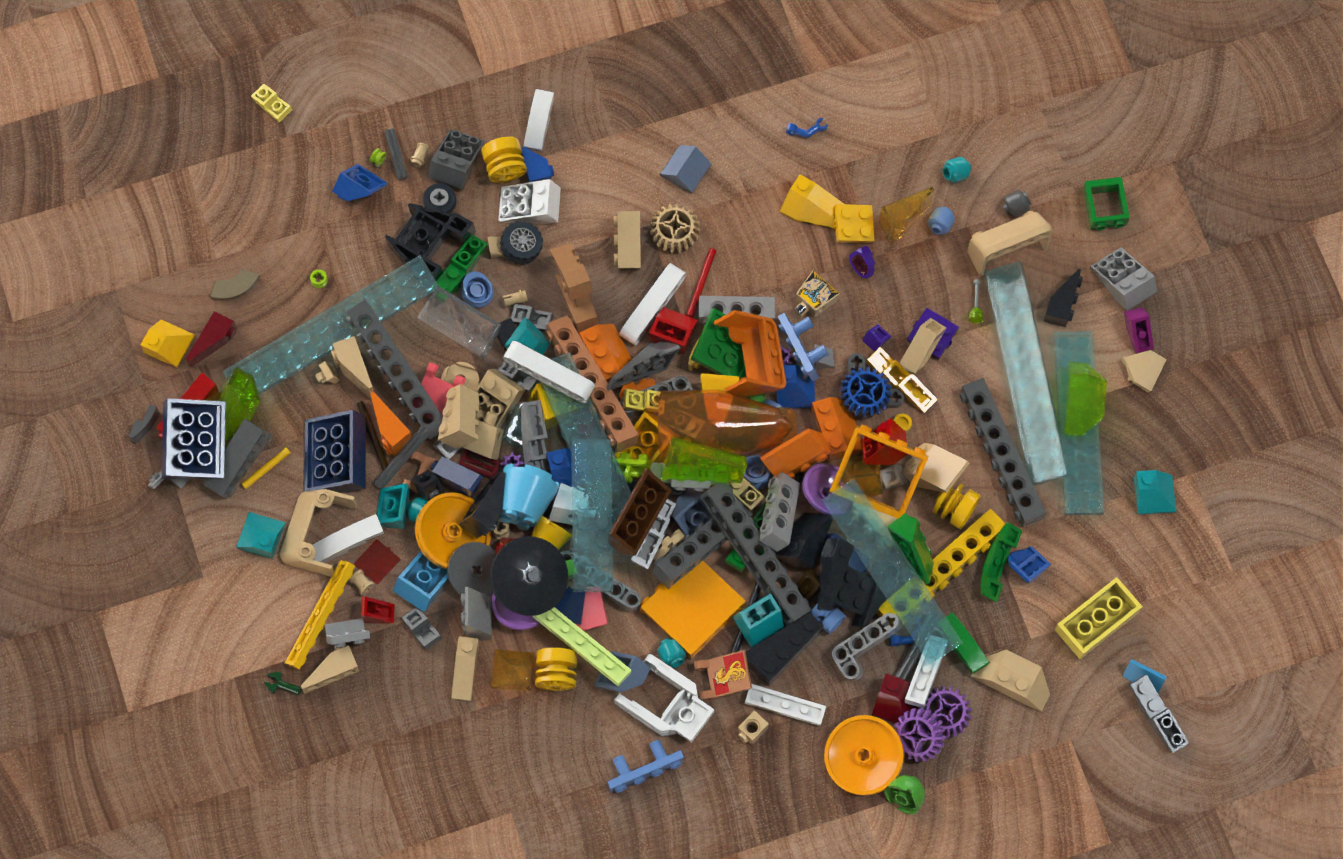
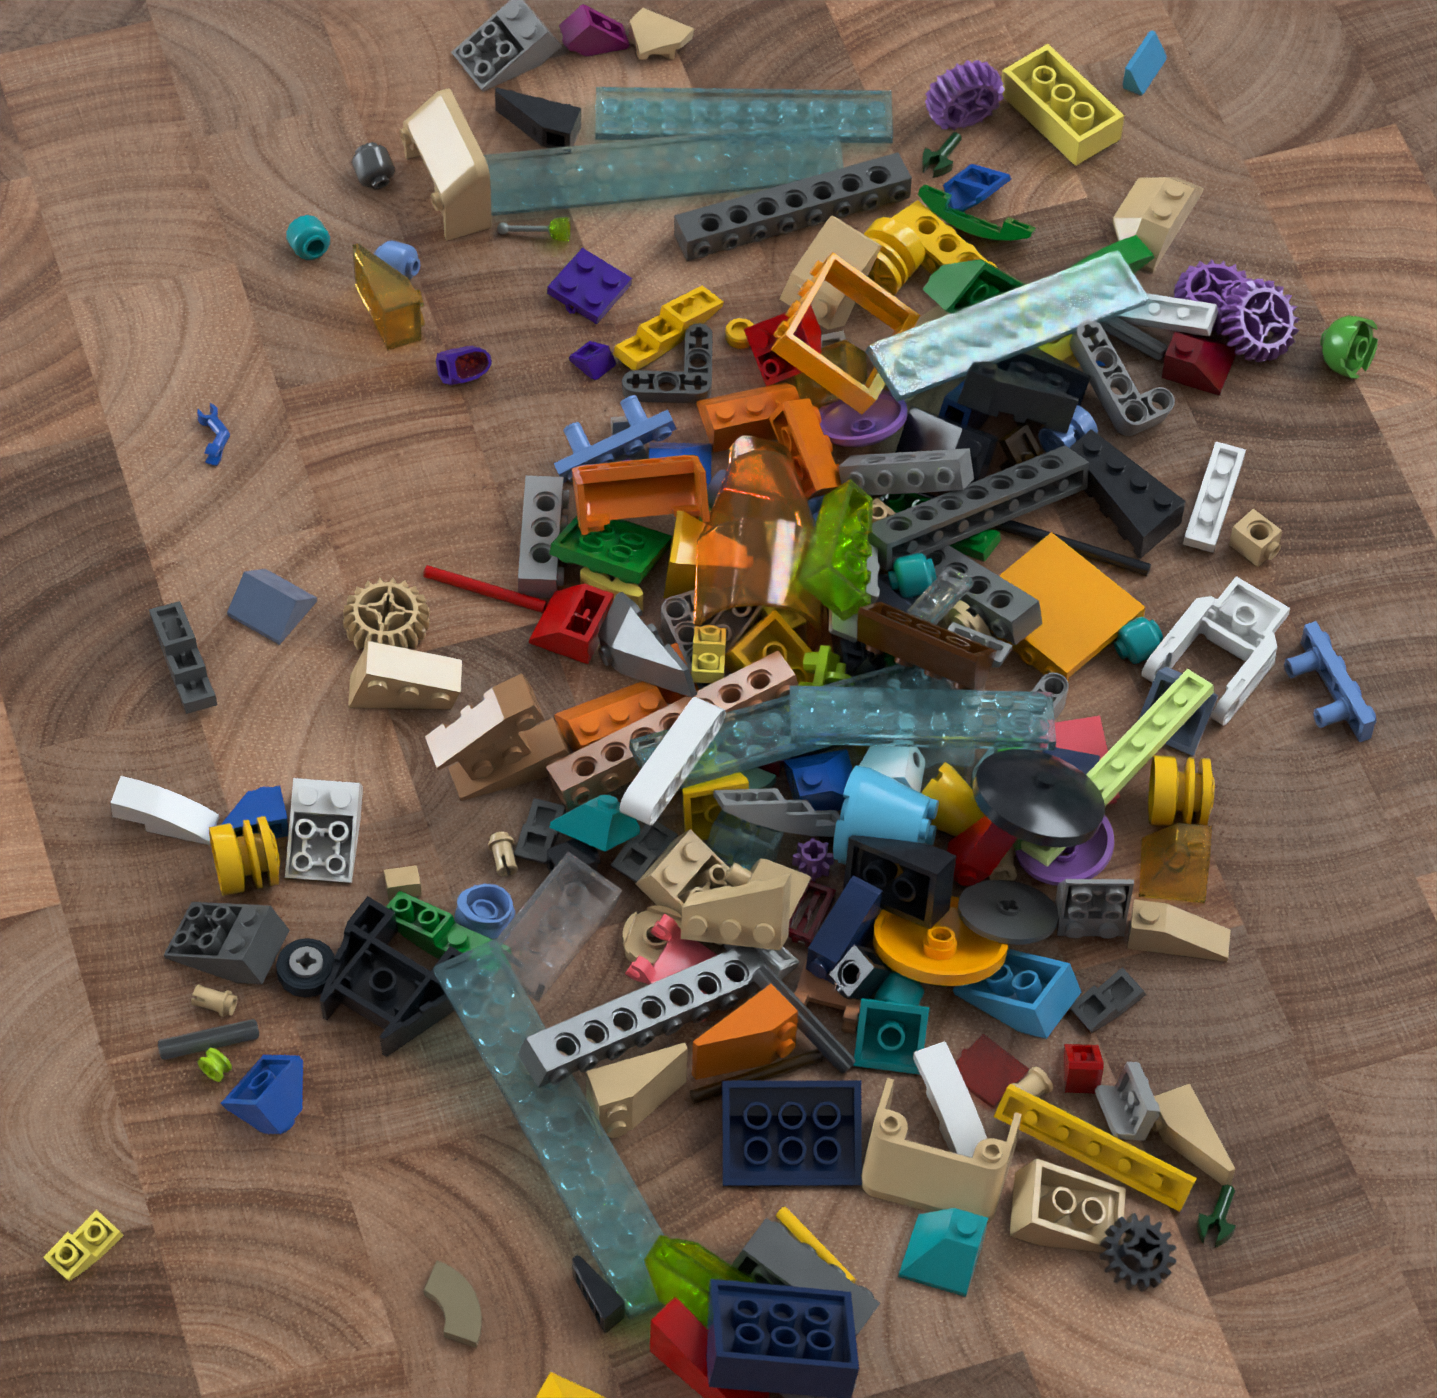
camera: 90 degrees left, 15 degrees down
dark red slope [186,311,237,367] -> none
lime bush [310,269,328,288] -> none
tan tile [315,361,341,384] -> none
black wheel [500,221,543,265] -> none
white beam [619,263,687,346] -> none
flag [694,650,752,702] -> none
teal slope [732,593,784,648] -> none
yellow wedge [780,174,844,230] -> none
torso [794,270,840,317] -> none
light orange dish [824,715,904,796] -> none
yellow plate [833,204,874,243] -> none
blue gear [840,366,892,418] -> none
tan window [899,318,947,374] -> none
clear neon green wedge [1063,361,1107,436] -> none
green window [1083,177,1130,231] -> none
slope [1129,675,1189,753] -> none
teal slope [1133,470,1177,515] -> none
none -> dark grey slope [149,601,217,714]
none -> black slope [572,1255,625,1333]
none -> teal head [888,553,937,598]
none -> clear plate [907,567,974,625]
none -> dark green bar [922,132,962,178]
none -> medium lavender gear [925,59,1005,130]
none -> tan slope [1010,1158,1126,1253]
none -> black gear [1100,1213,1176,1292]

